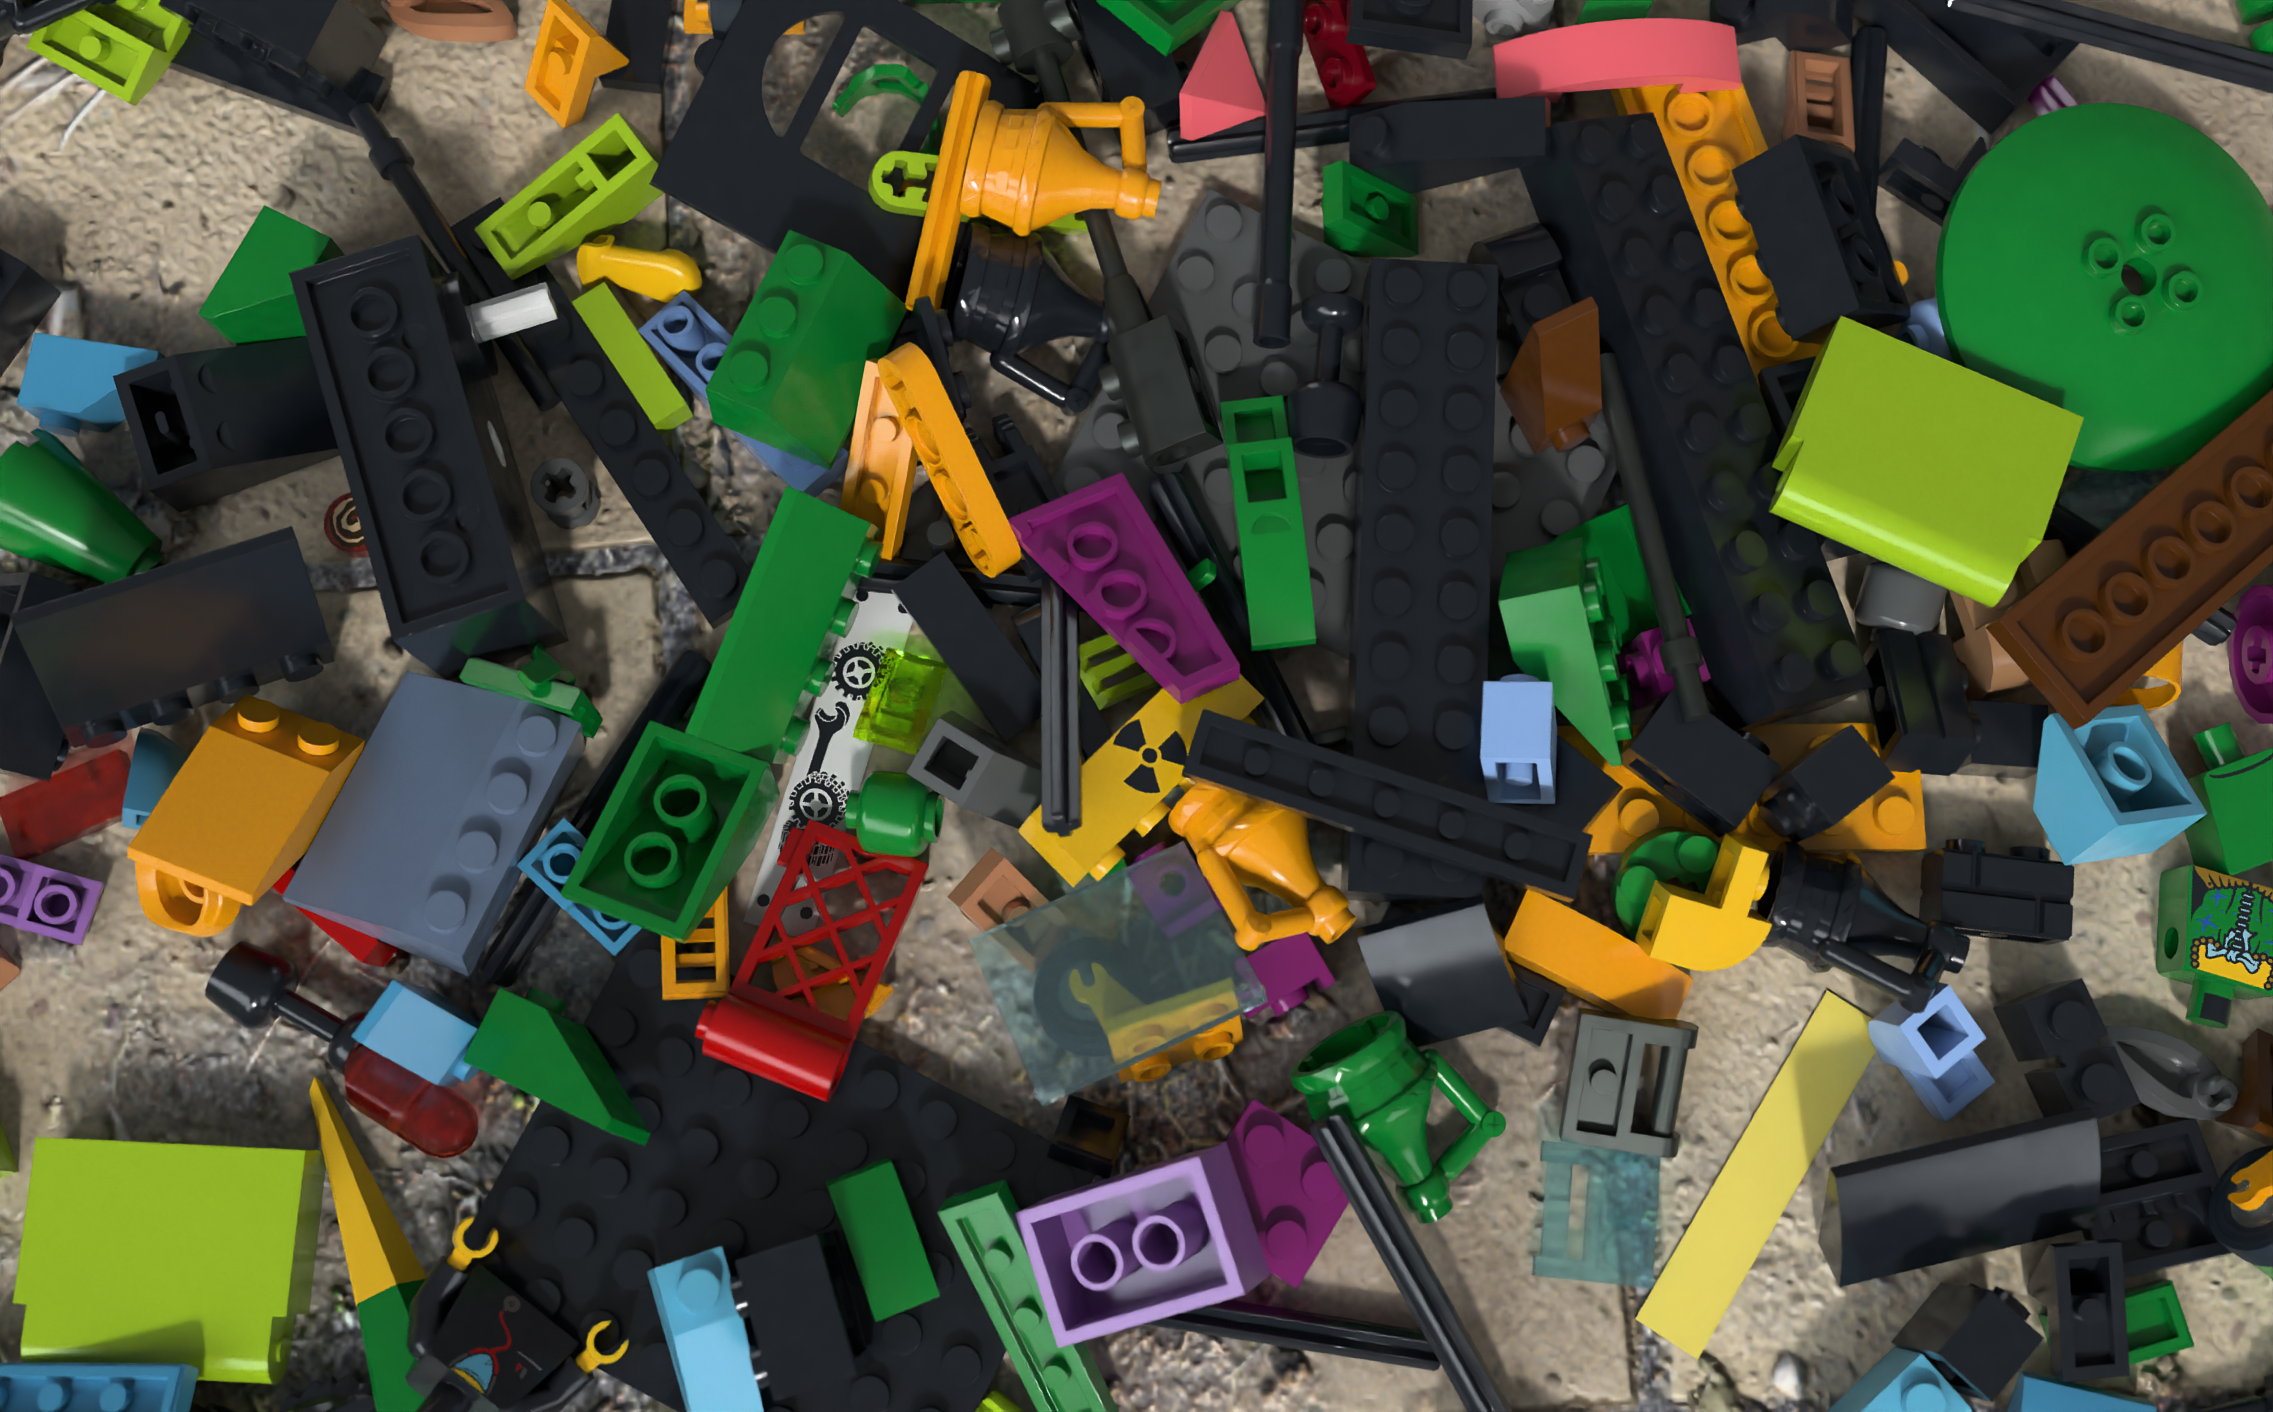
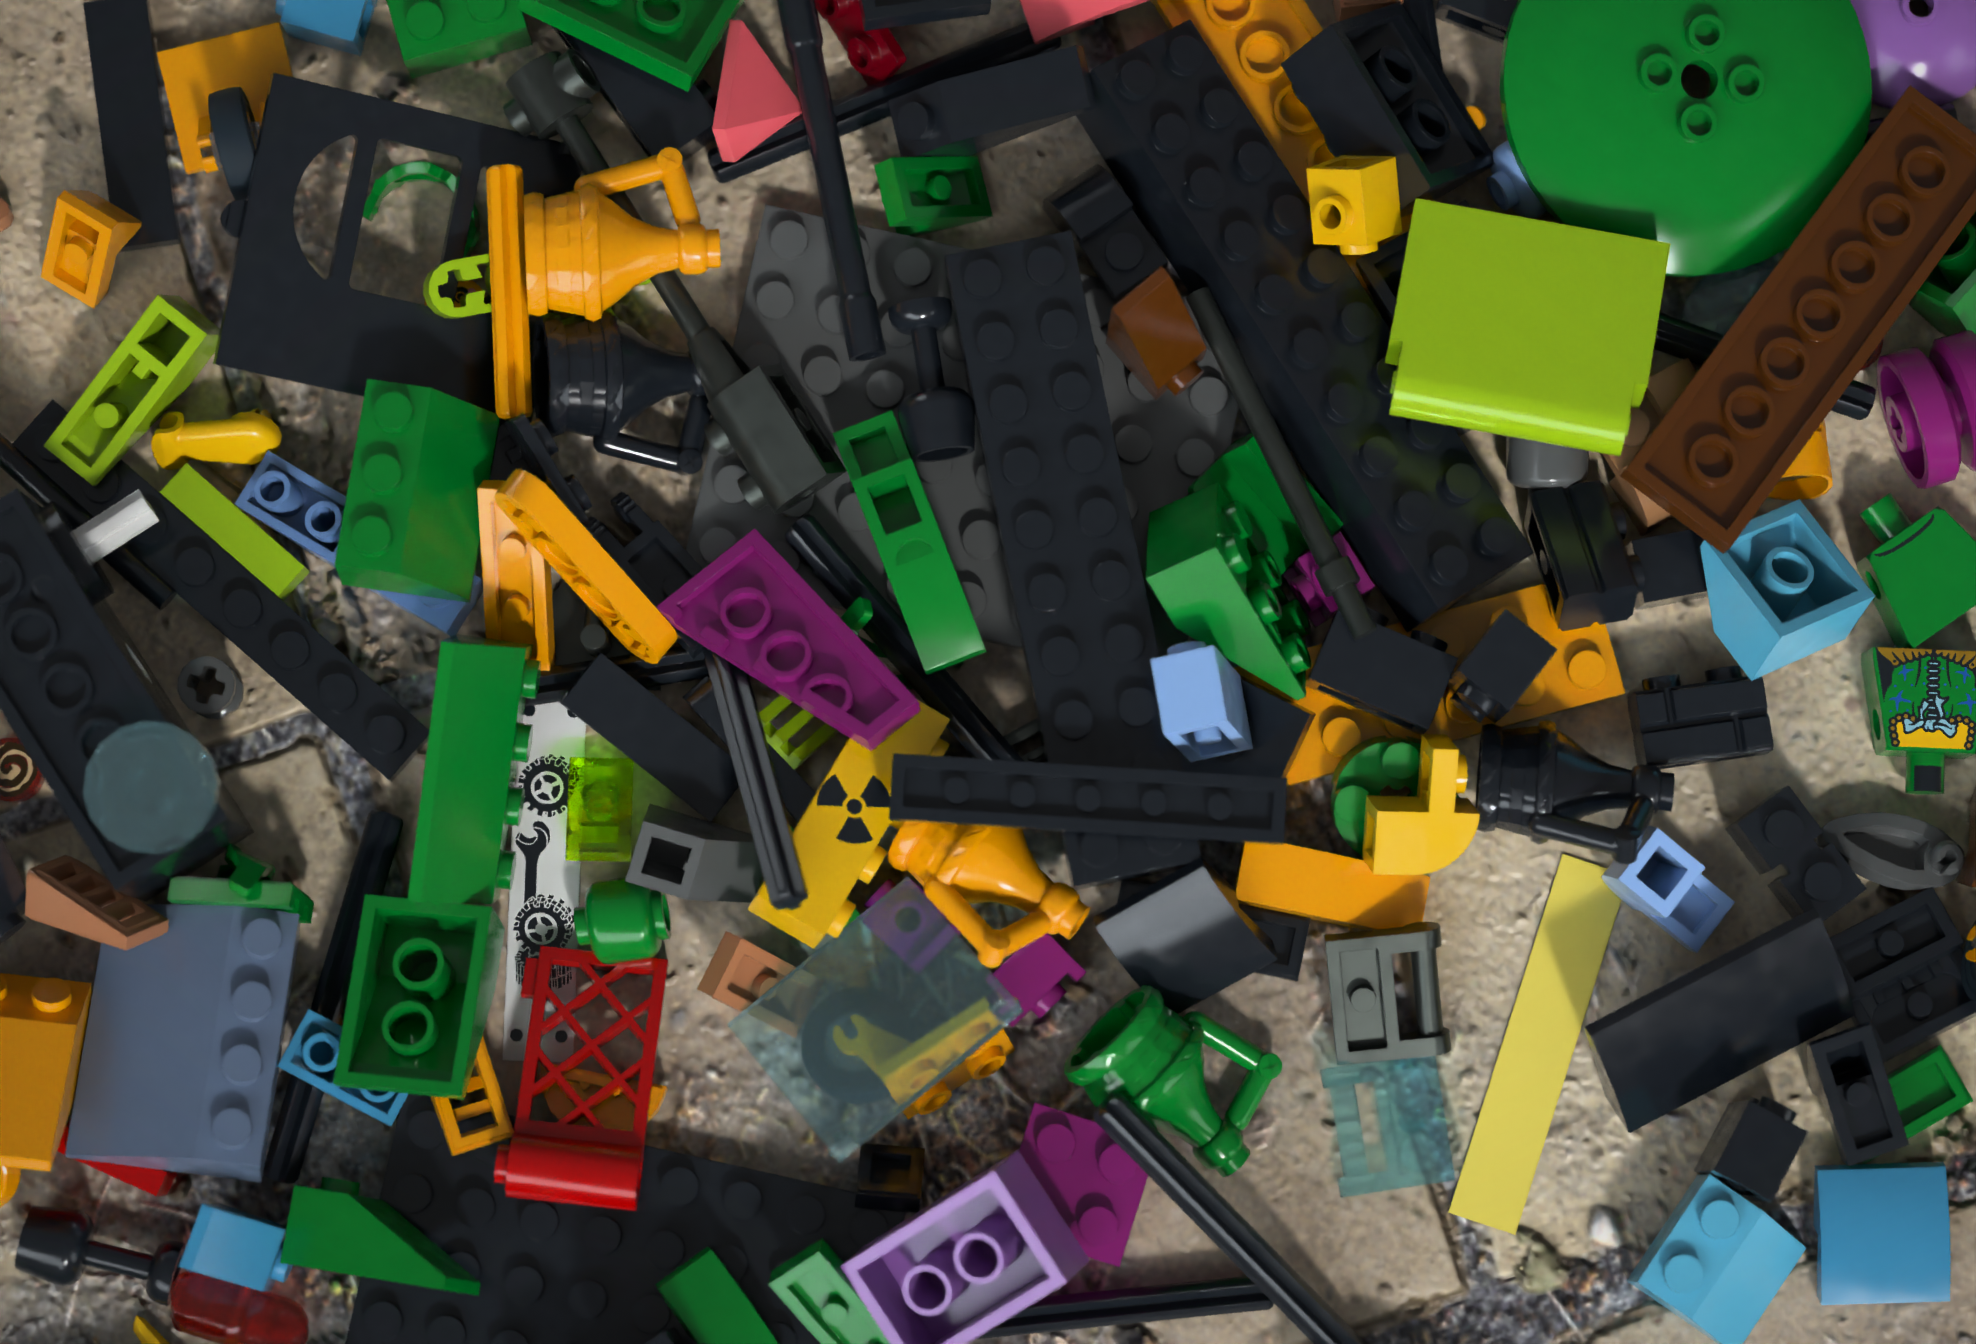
camera: 15 degrees left, 5 degrees up
none -> nougat slope [25,855,169,950]
none -> clear light blue tile [83,721,220,855]
none -> yellow brick [1306,155,1402,255]

